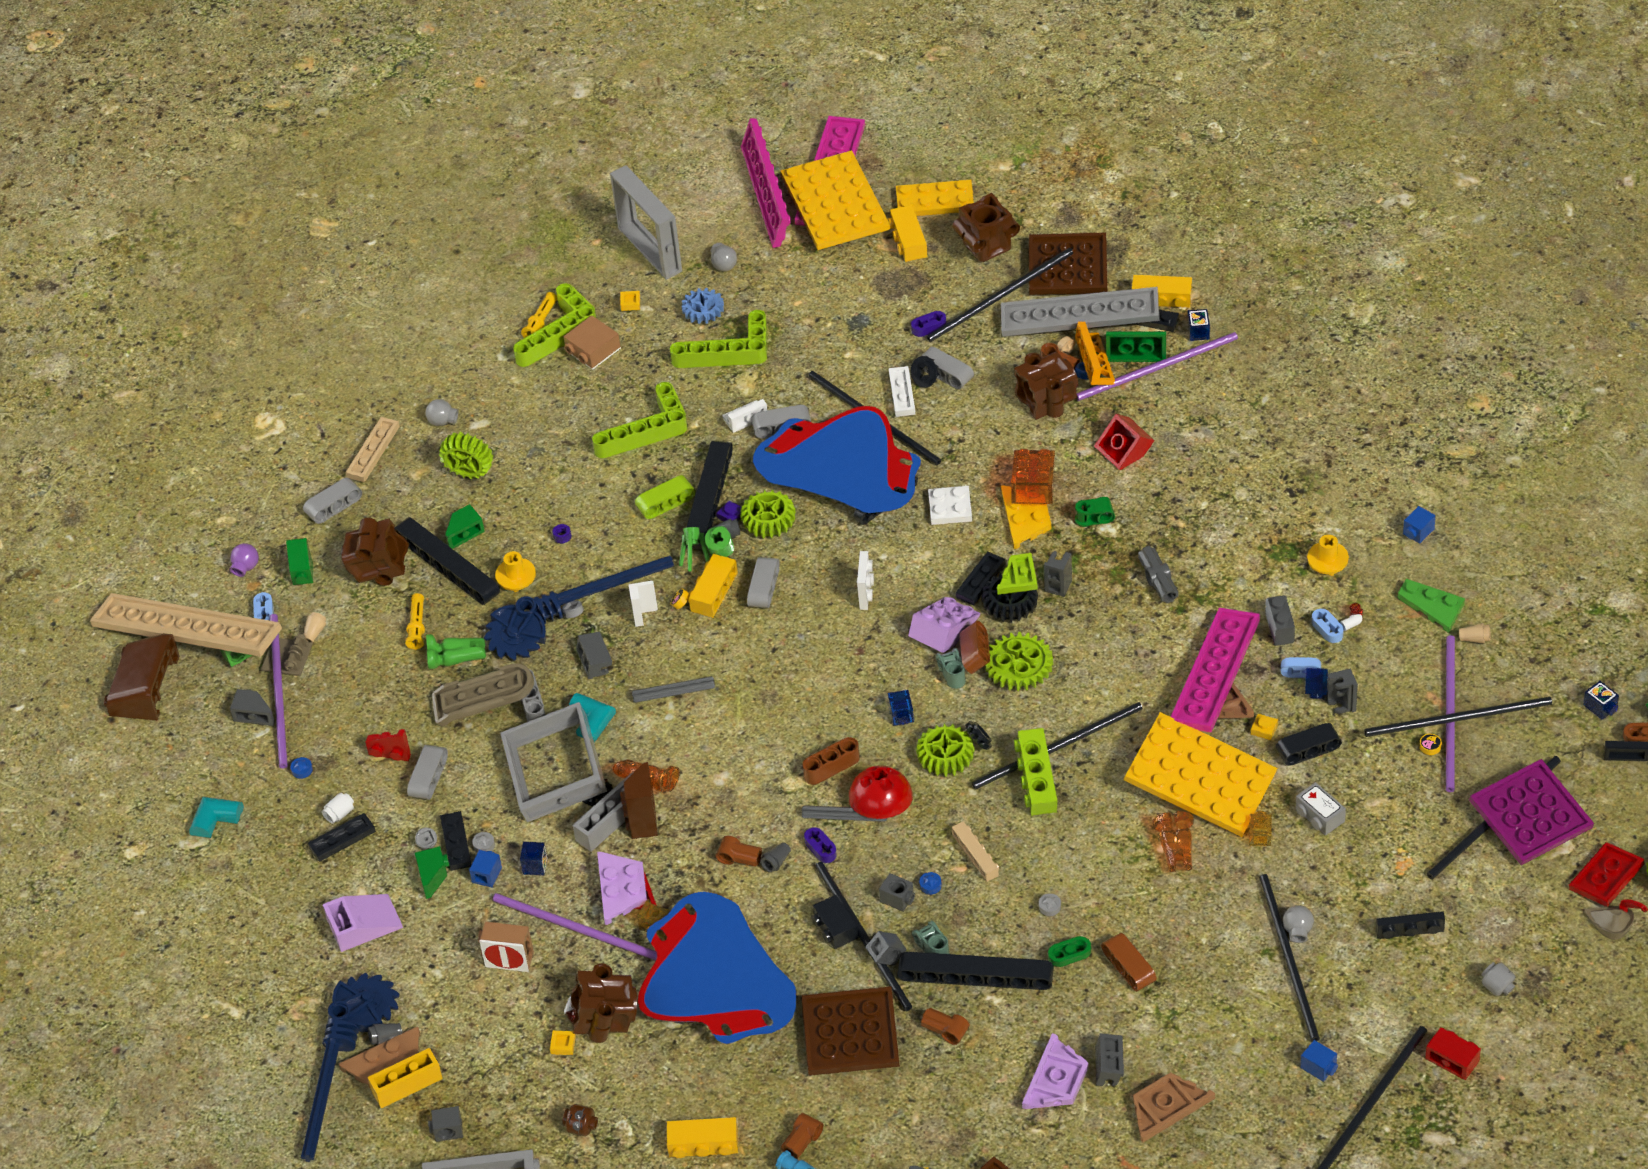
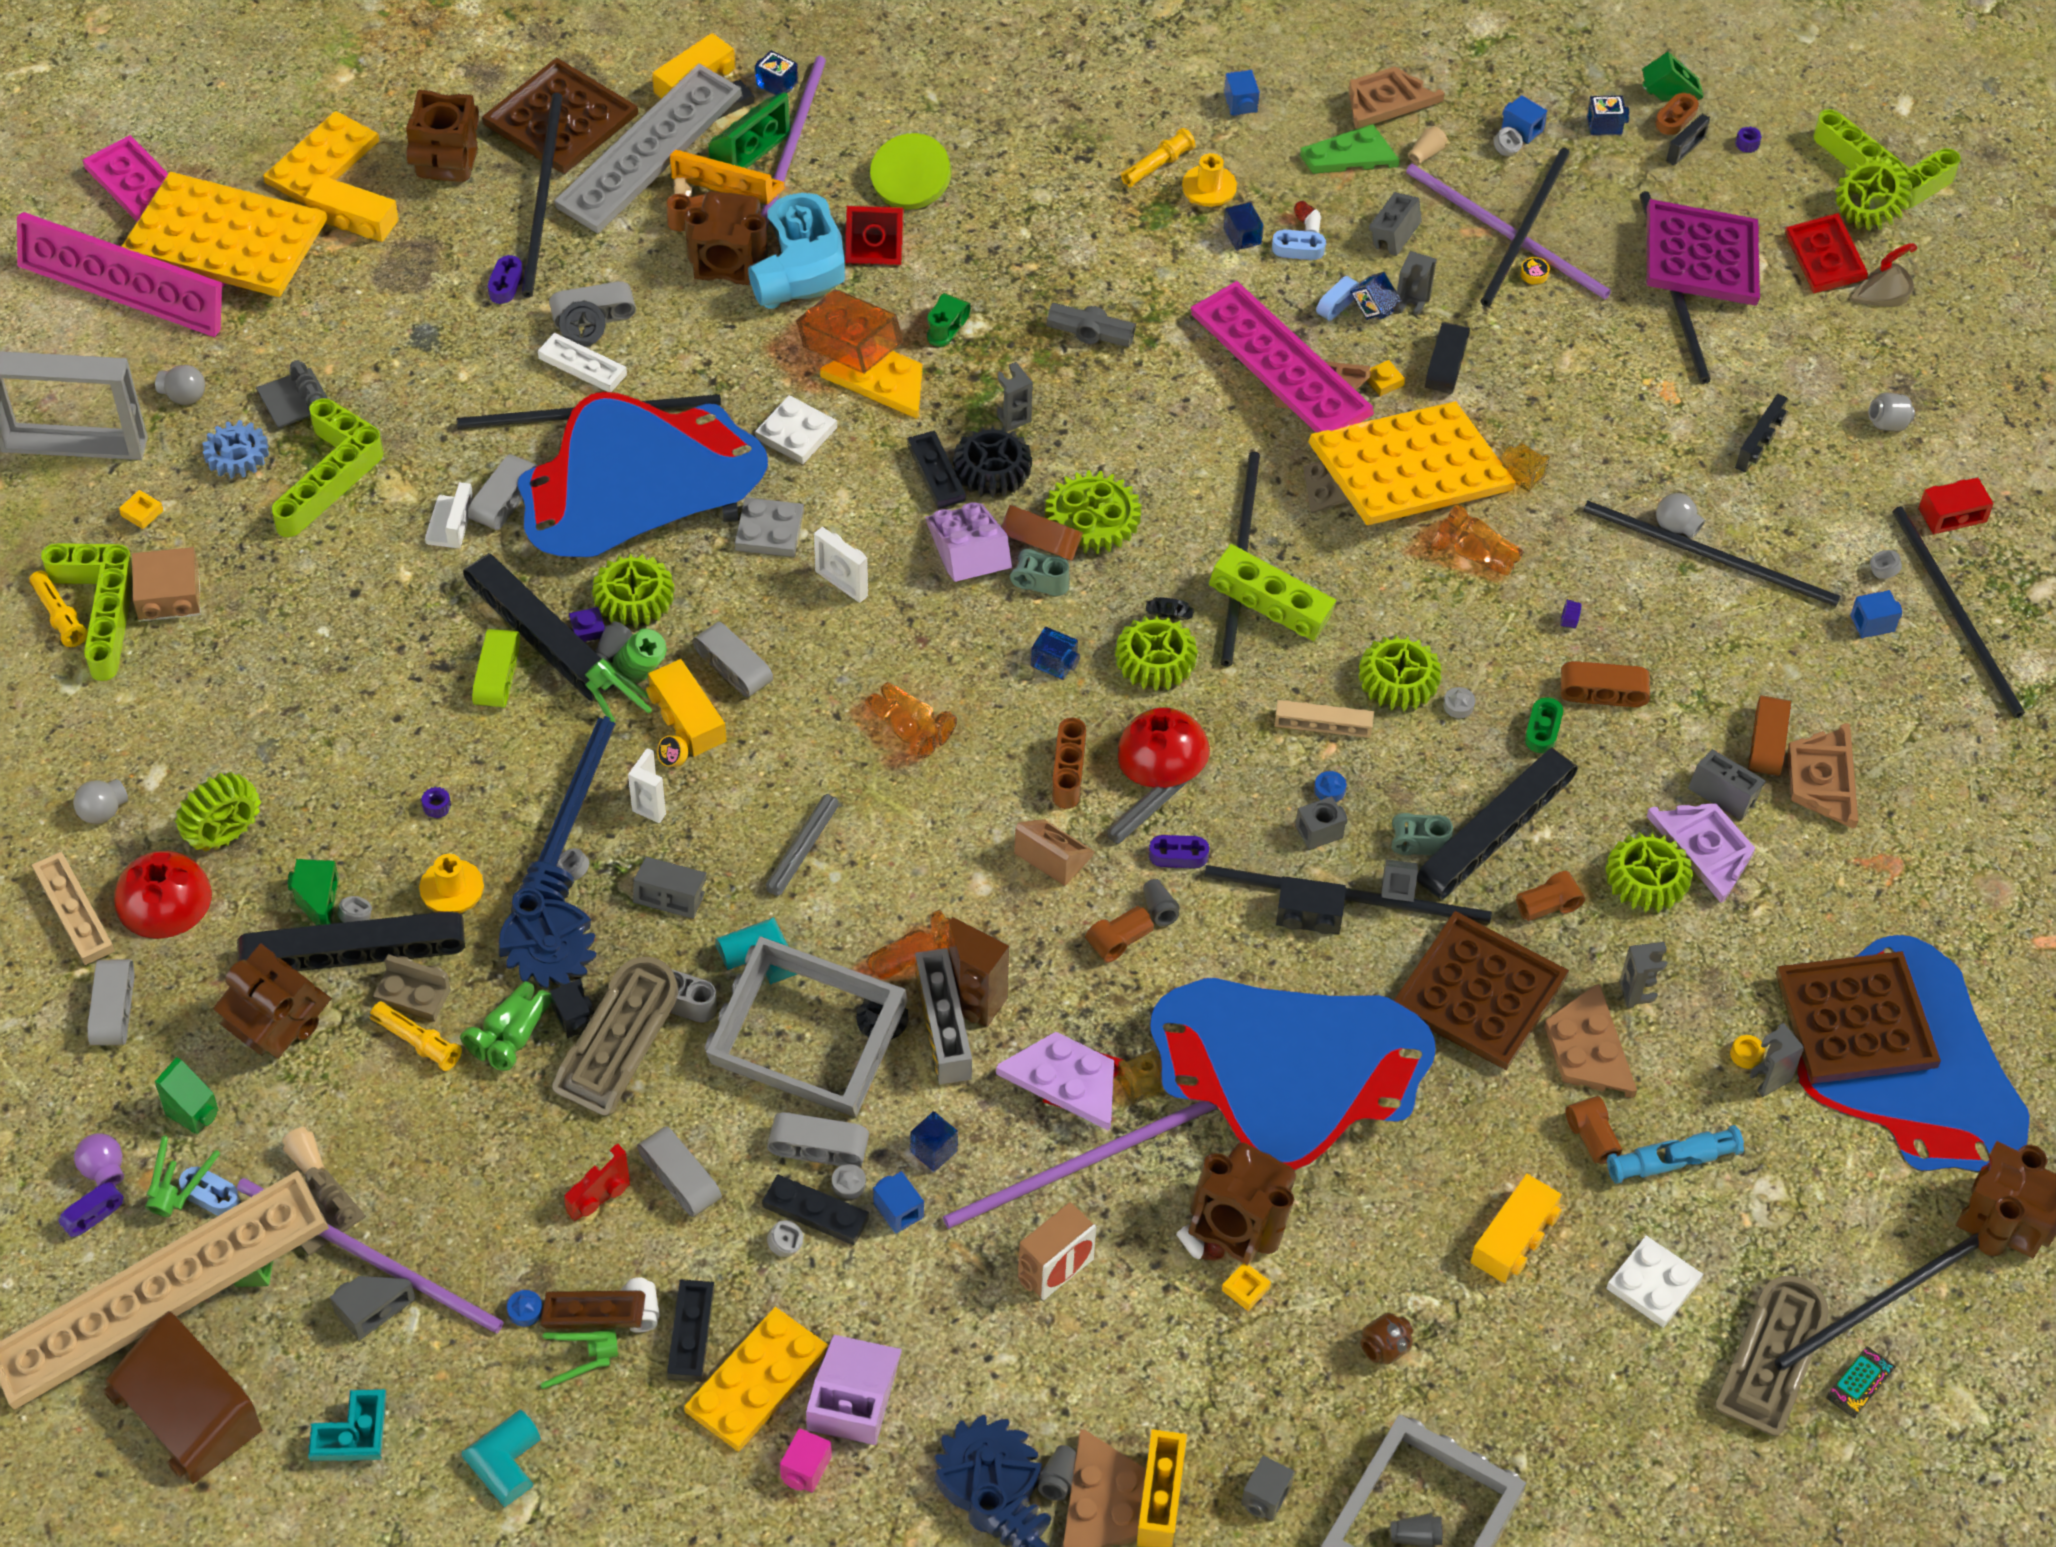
camera: 60 degrees left, 5 degrees up
green slope [415,846,449,899] -> none
lime beam [592,382,687,458] -> none
lime wing [997,553,1038,594] -> none
dark grey brick [1265,595,1295,646] -> none
brick [1296,782,1346,835] -> none
none -> dark purple beam [59,1182,124,1237]
none -> red piece [114,851,212,939]
none -> bright green plant [145,1136,220,1217]
none -> dark grey hinge [256,360,328,428]
none -> teal brick [308,1389,387,1461]
none -> light grey tile [338,896,372,922]
none -> dark tan bracket [373,955,451,1022]
none -> reddish brown tile [540,1290,646,1329]
none -> bright green plant [540,1329,618,1389]
none -> black brick [550,979,594,1038]
none -> yellow plate [684,1306,829,1452]
none -> light grey plate [735,497,804,557]
none -> medium azure piece [748,193,845,309]
none -> light grey beam [767,1112,869,1167]
none -> dark pink brick [780,1428,832,1493]
none -> clear orange piece [865,682,957,759]
none -> lime piece [870,133,951,210]
none -> medium nougat slope [1014,819,1095,886]
none -> yellow pin [1121,128,1196,187]
none -> clear blue brick [1223,202,1264,251]
none -> medium nougat wing [1348,66,1445,129]
none -> lime gear [1358,634,1442,711]
none -> dark grey hinge [1369,192,1422,256]
none -> light grey tile [1494,127,1523,156]
none -> blue brick [1502,95,1548,144]
none -> medium nougat wing [1544,984,1637,1098]
none -> dark purple axle [1560,599,1582,628]
none -> lime gear [1605,831,1693,913]
none -> dark grey hinge [1619,942,1667,1008]
none -> dark orange beam [1748,695,1791,776]
none -> light grey tile [1870,550,1902,579]

